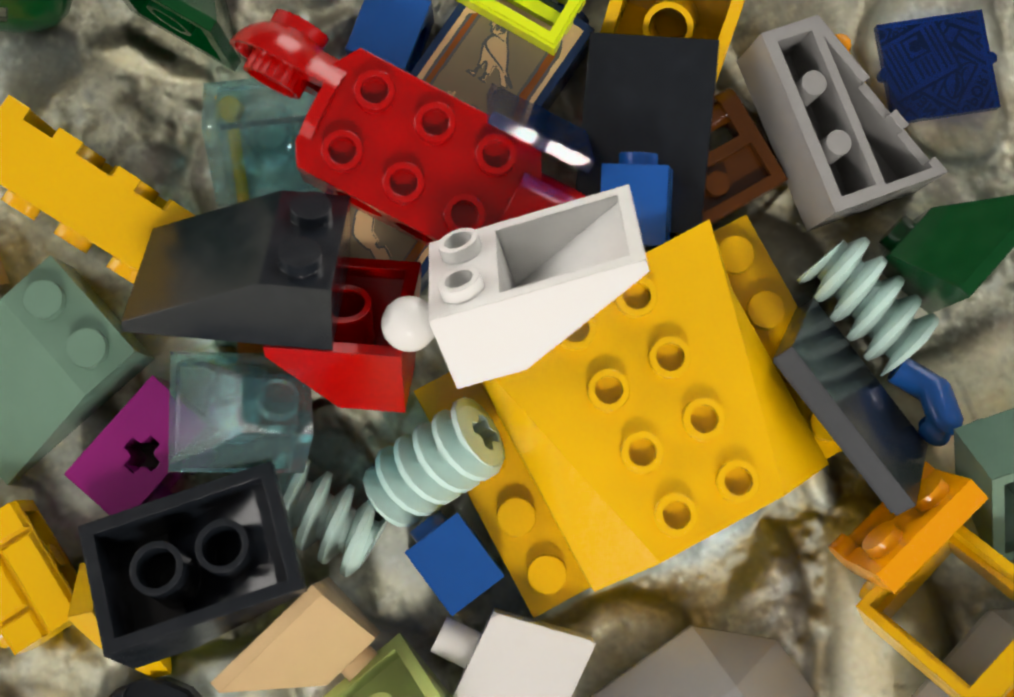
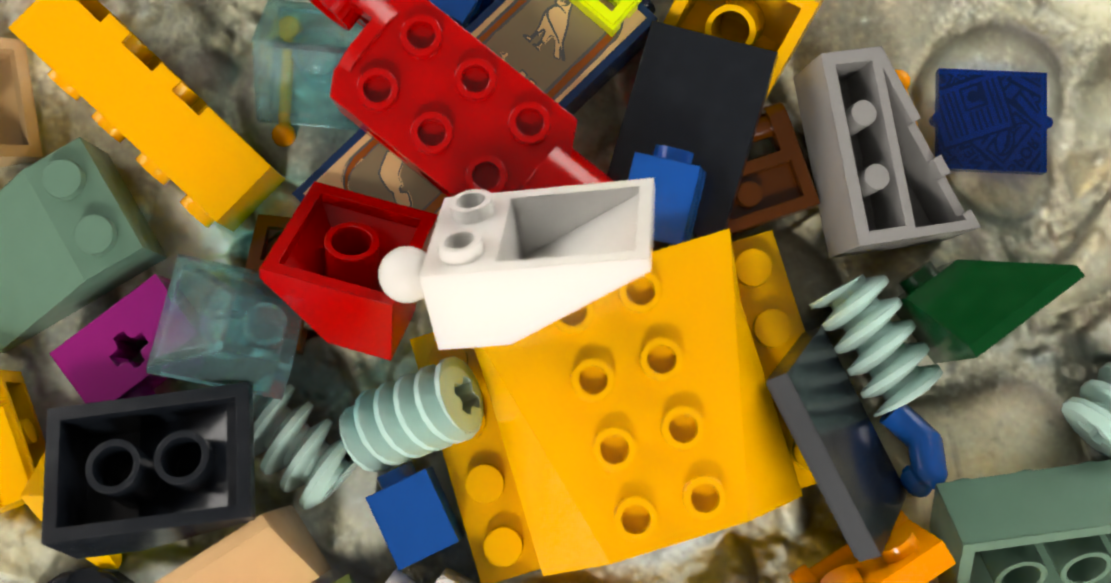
camera: 15 degrees right, 0 degrees up
black slope [121,190,351,350] -> none
piece [486,83,595,173] -> none

